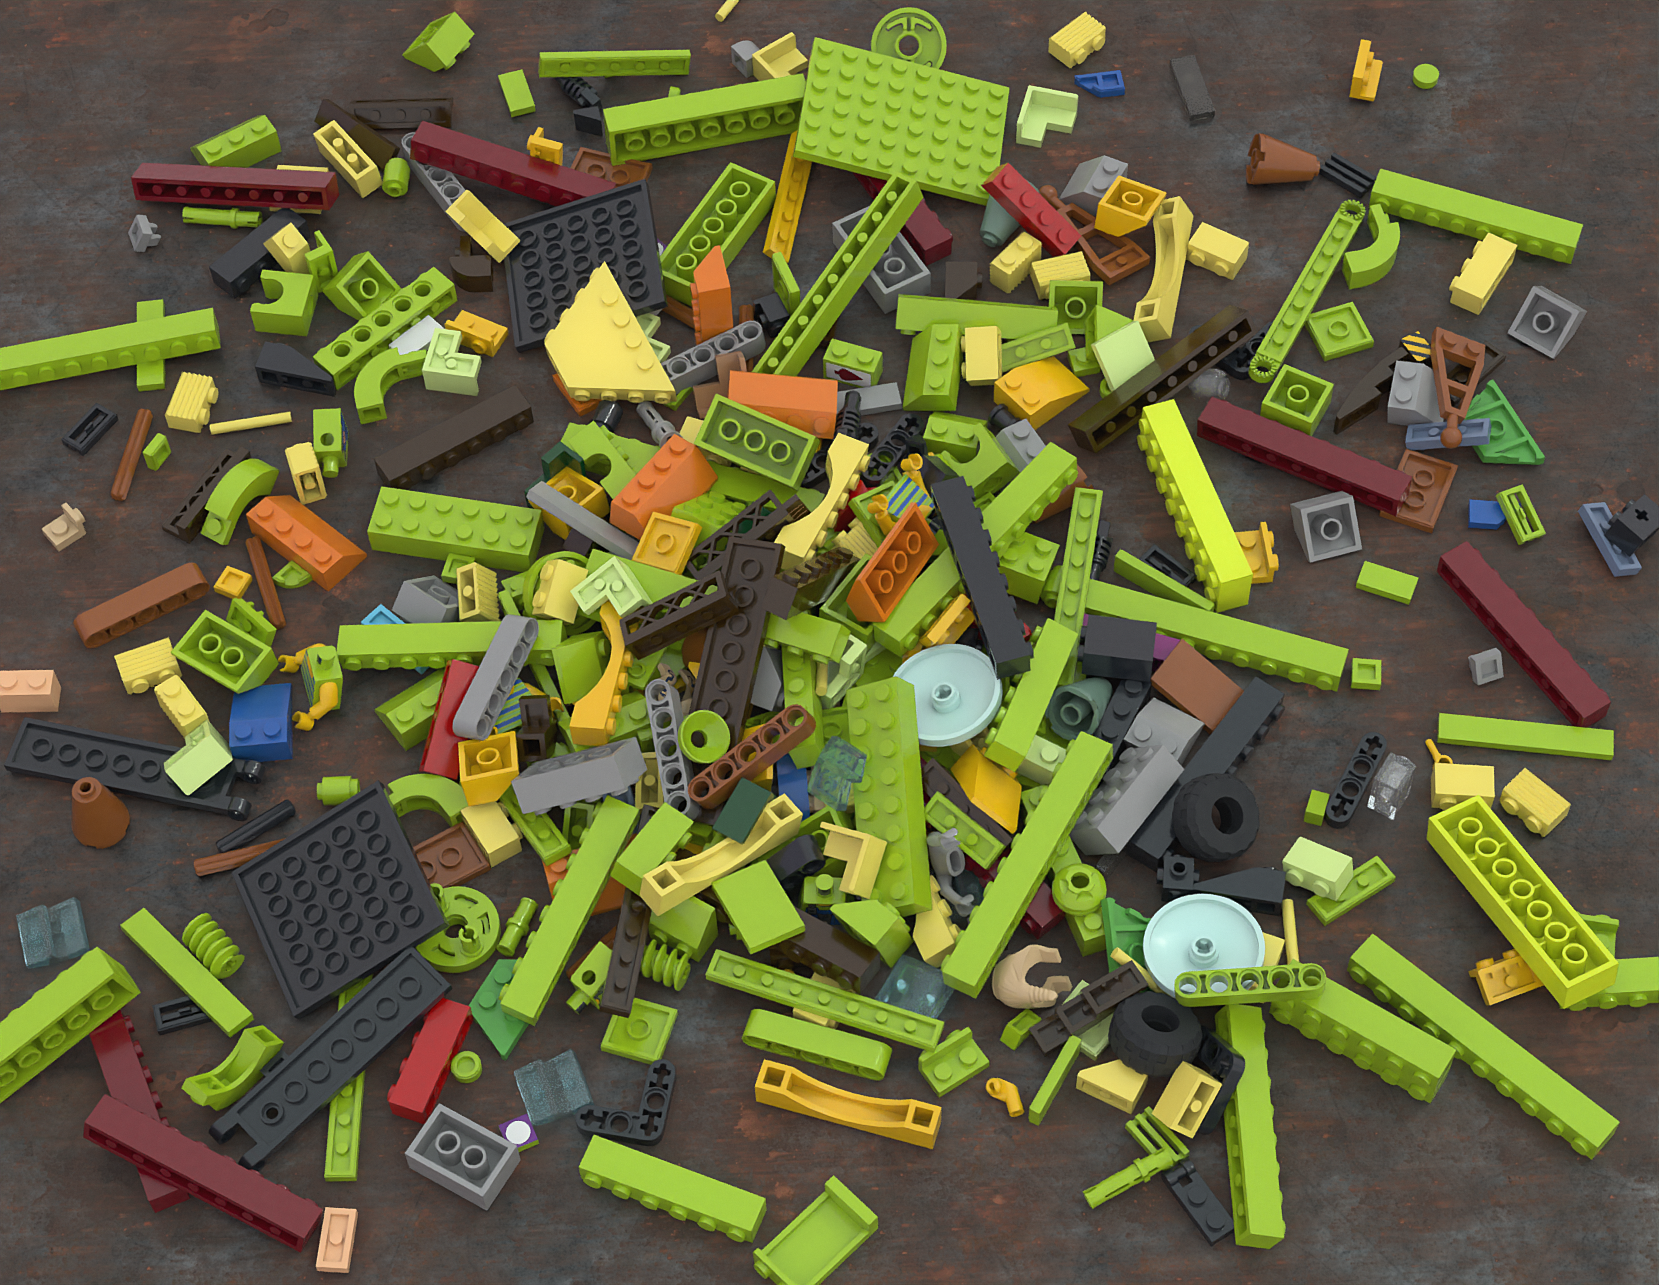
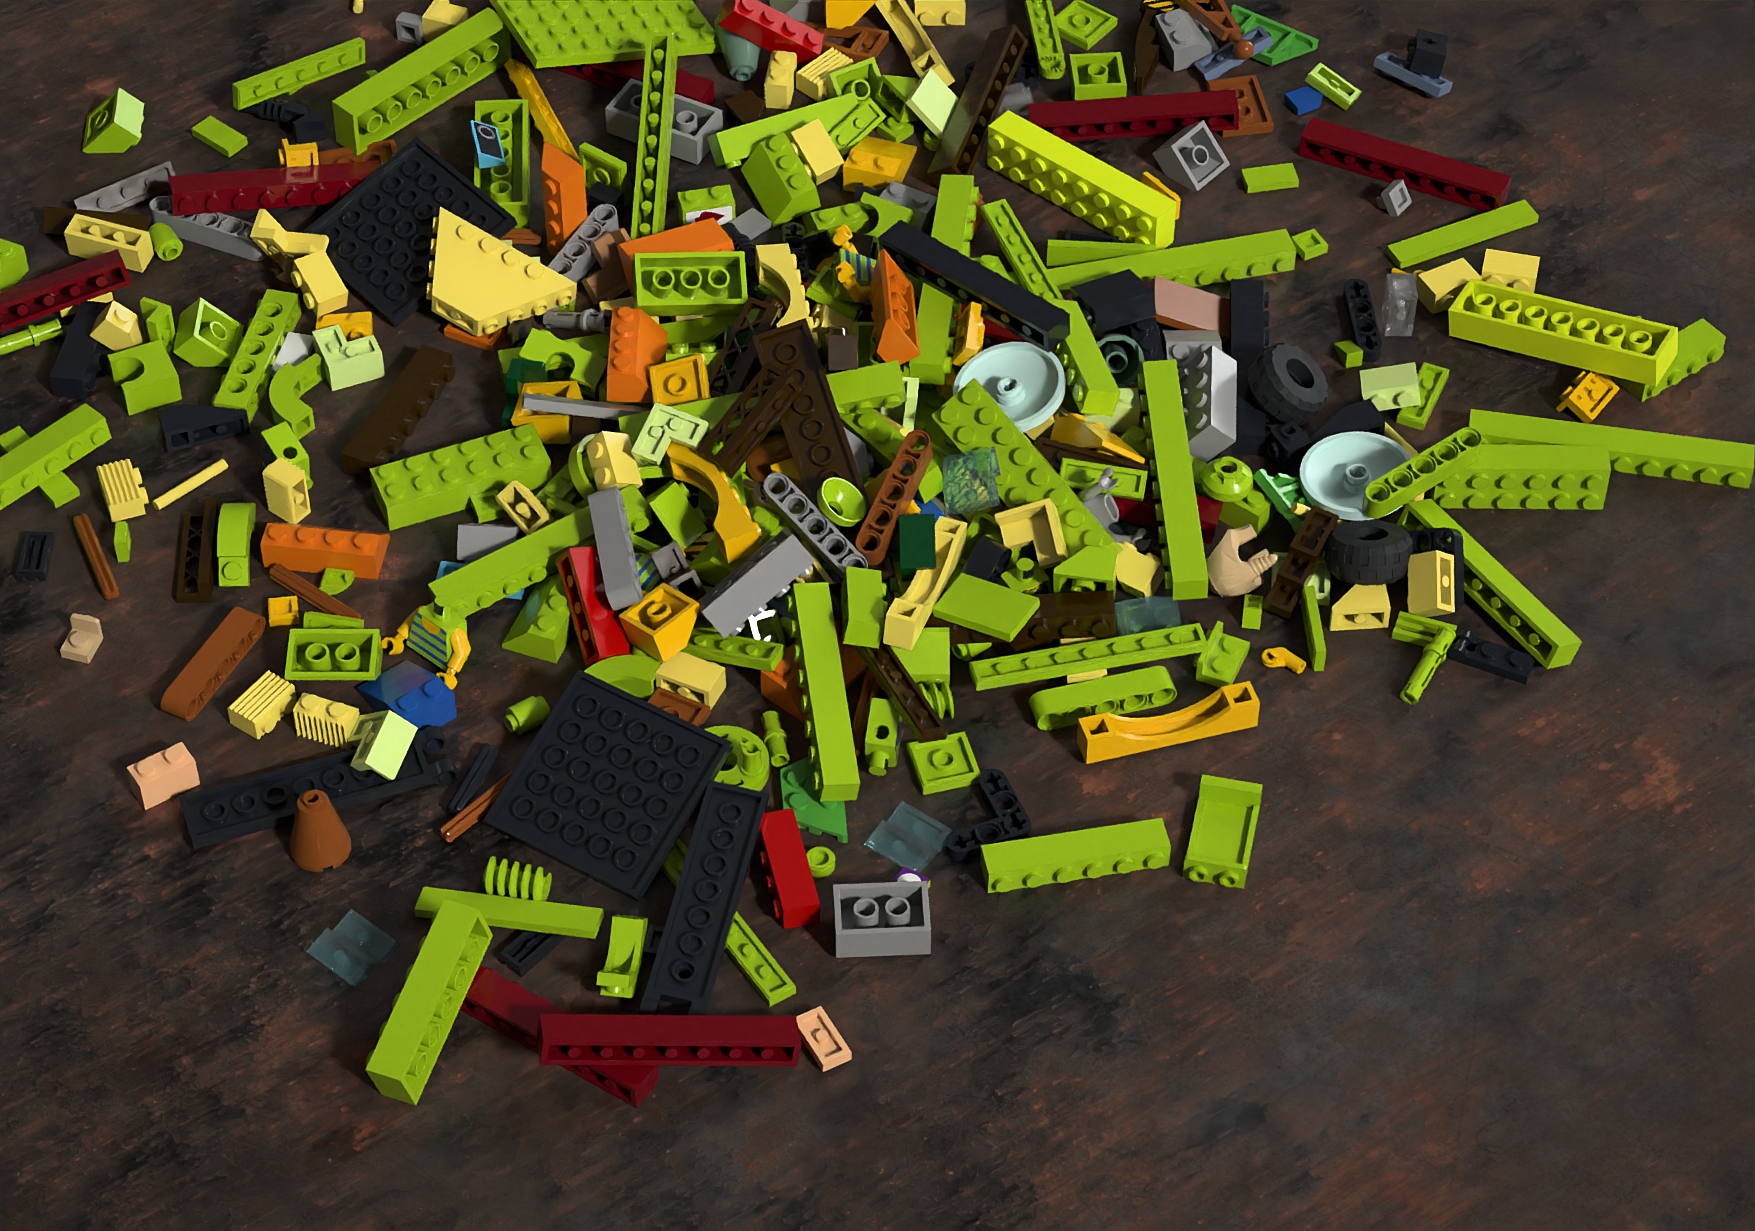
camera: 35 degrees left, 10 degrees down
none -> light yellow brick [291,249,348,317]
none -> slope [470,120,506,169]

